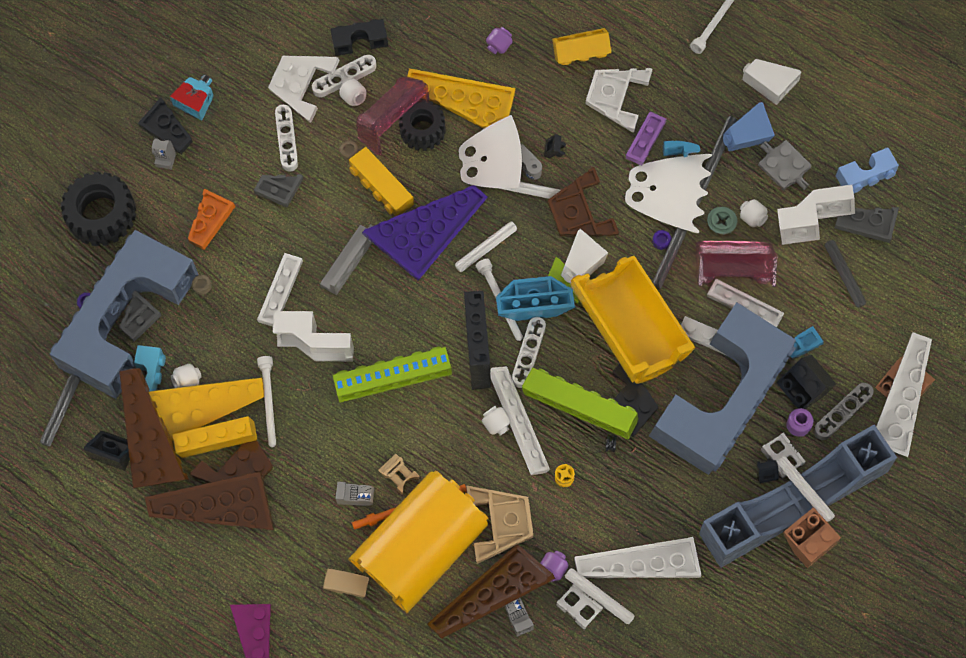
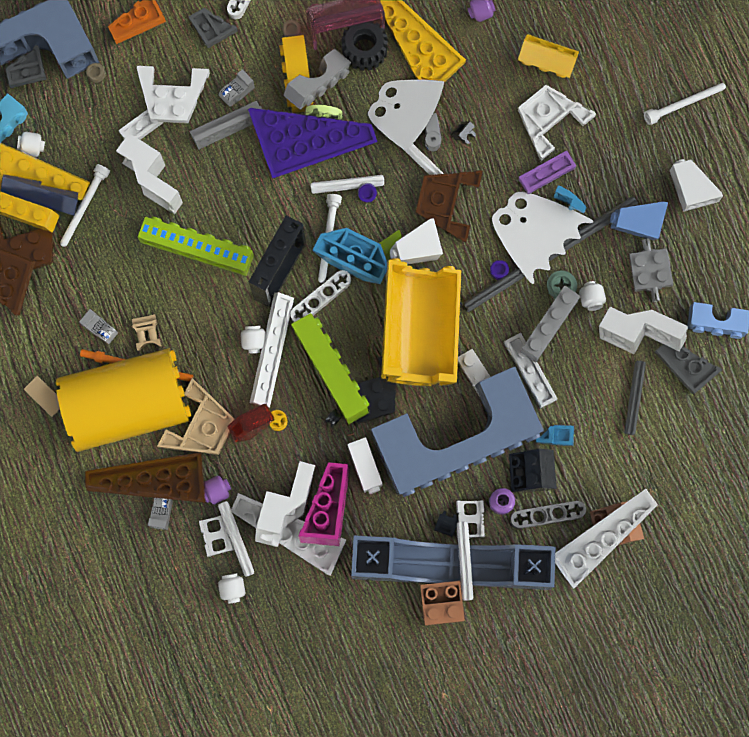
camera: 30 degrees right, 10 degrees up
clear pink windscreen [696,241,778,287] -> none
none -> dark blue slope [0,174,79,216]
none -> white wing [137,66,210,123]
none -> white head [218,573,245,604]
none -> light grey leg [219,69,255,107]
none -> clear red slope [227,404,275,443]
none -> white piece [255,461,315,547]
none -> light grey arch [284,49,351,109]
none -> dark pink wedge [299,462,349,546]
none -> yellowish green tile [305,105,343,120]
none -> white slope [347,437,383,494]
none -> dark purple tile [358,183,377,202]
none -> light grey arch [521,286,581,362]

